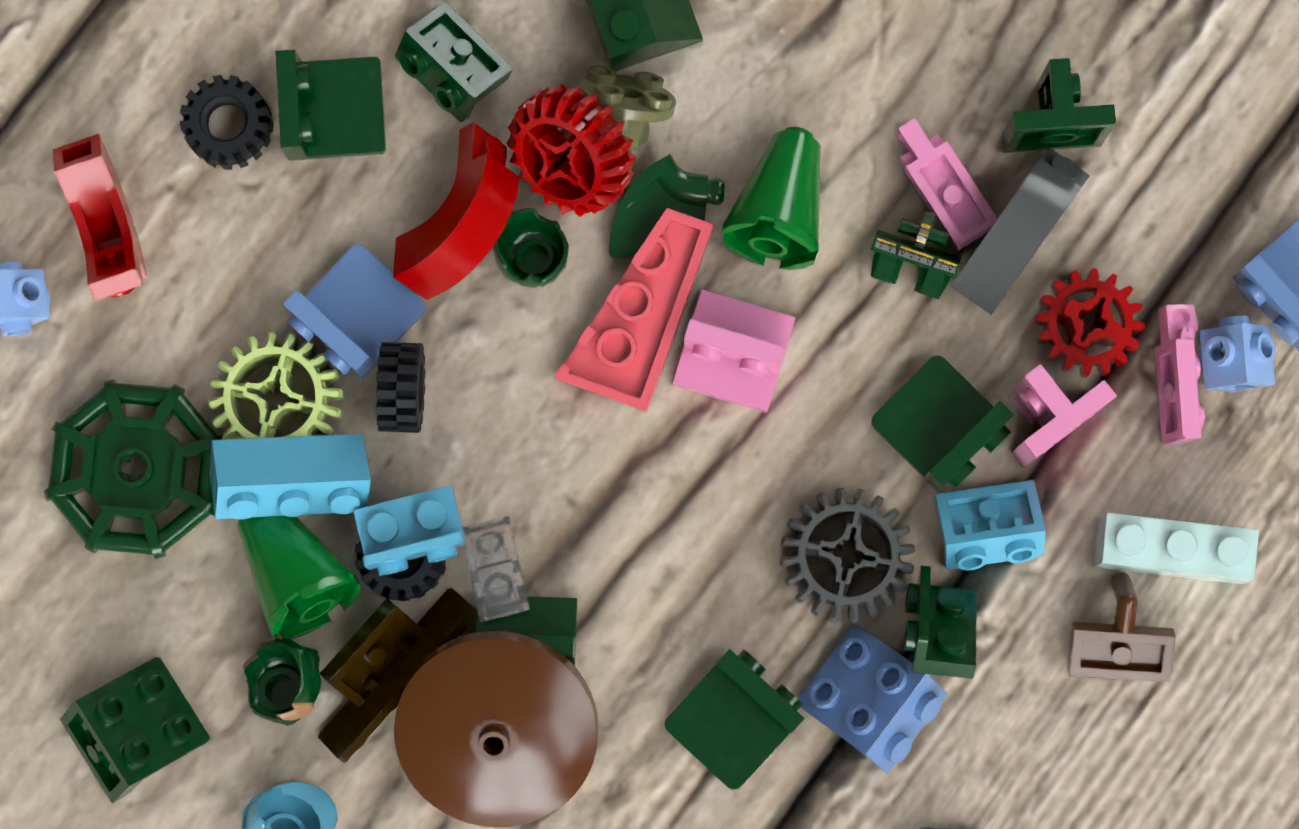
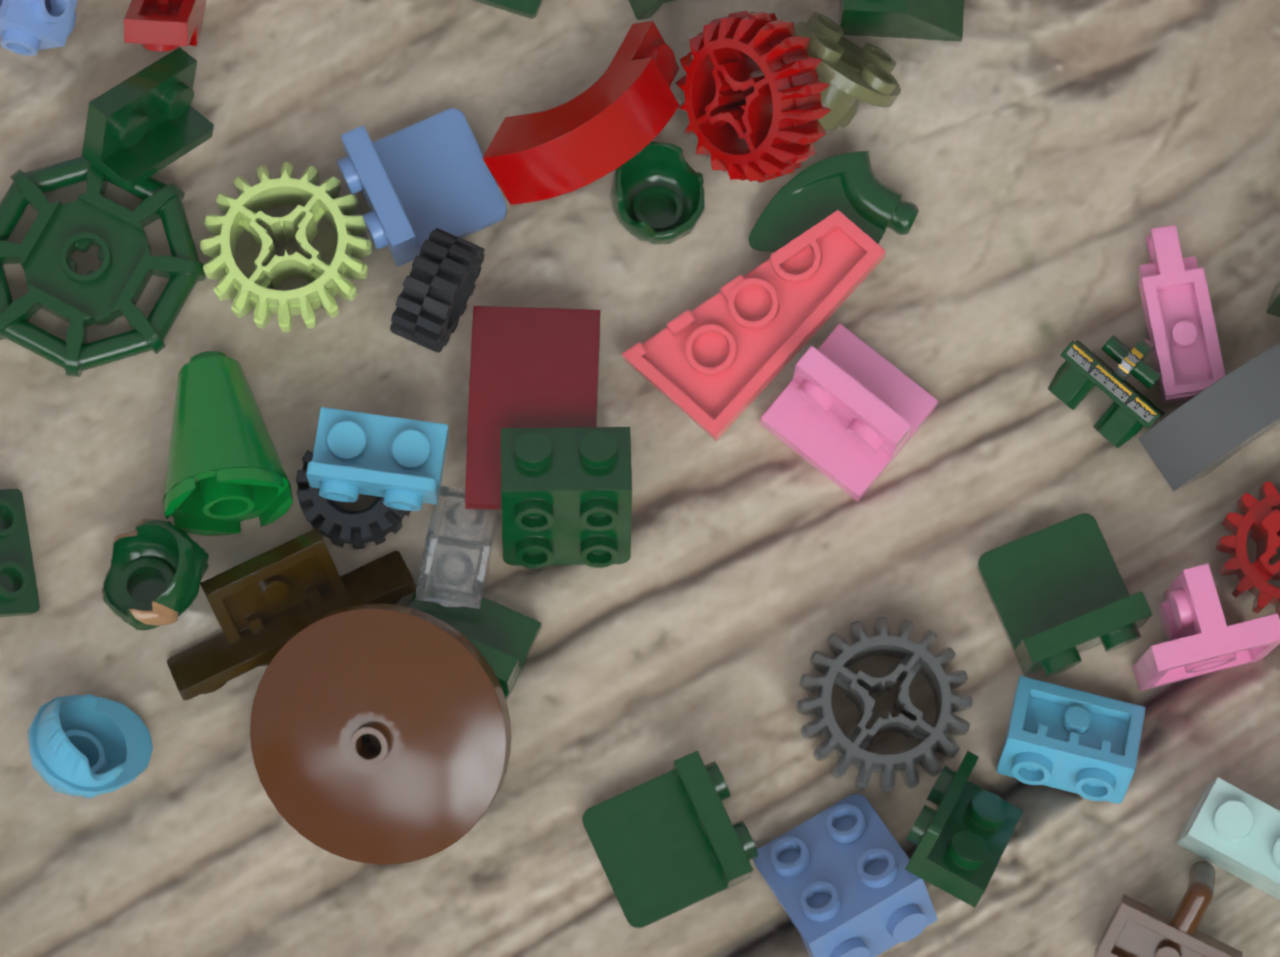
camera: 15 degrees right, 5 degrees down
medium azure brick [209,434,371,519] -> none
green cone [721,127,821,270] -> none
none -> dark green bracket [82,47,214,190]
none -> dark red slope [465,305,601,510]
none -> dark green bracket [501,427,632,569]

